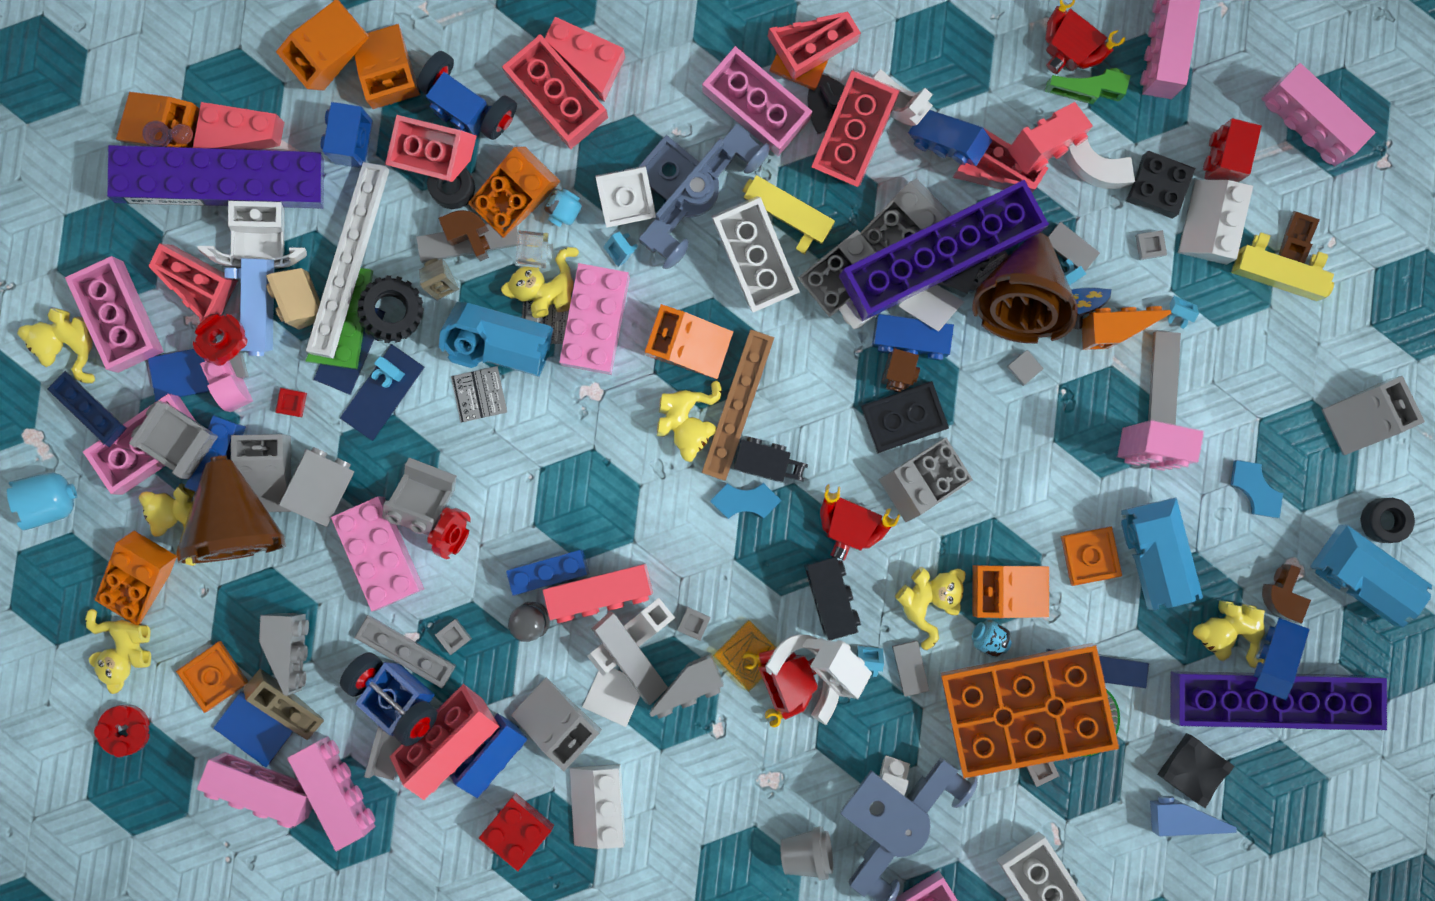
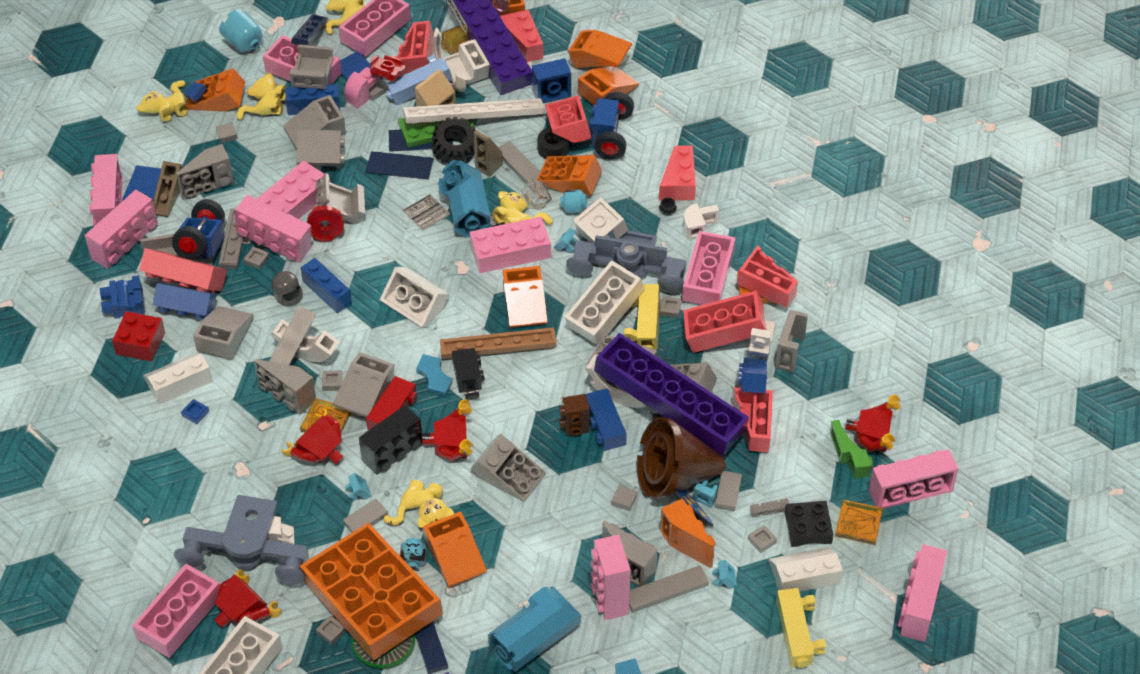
camera: 65 degrees right, 35 degrees down
red plate [94,705,150,757] -> none
reddish brown cone [176,456,286,564] -> none
orange tile [176,641,248,713] -> none
red tile [275,388,307,418] -> none
medium azure tile [371,356,405,388] -> none
reddish brown brick [438,210,490,261] -> none
coral brick [502,34,608,150] -> none
coral brick [543,564,653,623] -> none
white sticker [582,668,640,727] -> none
light yellow animal [657,381,722,462] -> none
white piece [766,634,872,725] -> none
light grey piece [781,826,833,880] -> none
black tile [860,381,949,454] -> none
white sticker [898,285,964,332] -> none
coral wedge [1008,102,1093,174] -> none
orange tile [1061,526,1122,586] -> none
white arch [1064,138,1135,189] -> none
red brick [1203,118,1262,182] -> none
reddish brown slope [1279,211,1320,264] -> none
none -> blue hips [99,275,145,319]
none -> blue tile [181,399,209,424]
none -> blue tile [183,81,207,102]
none -> red torso [214,569,282,628]
none -> light grey tile [215,122,238,143]
none -> bright pink brick [235,195,311,263]
none -> light grey slope [333,352,395,417]
none -> red brick [366,376,418,430]
none -> white slope [380,267,450,327]
none -> clear yellow brick [441,25,468,55]
none -> light grey slope [602,521,657,587]
none -> black plate [659,197,677,214]
none -> light grey tile [660,297,681,318]
none -> white brick [683,203,719,240]
none -> light grey axle [750,498,790,517]
none -> light grey panel [775,310,808,373]
none -> clear yellow tile [835,500,883,545]

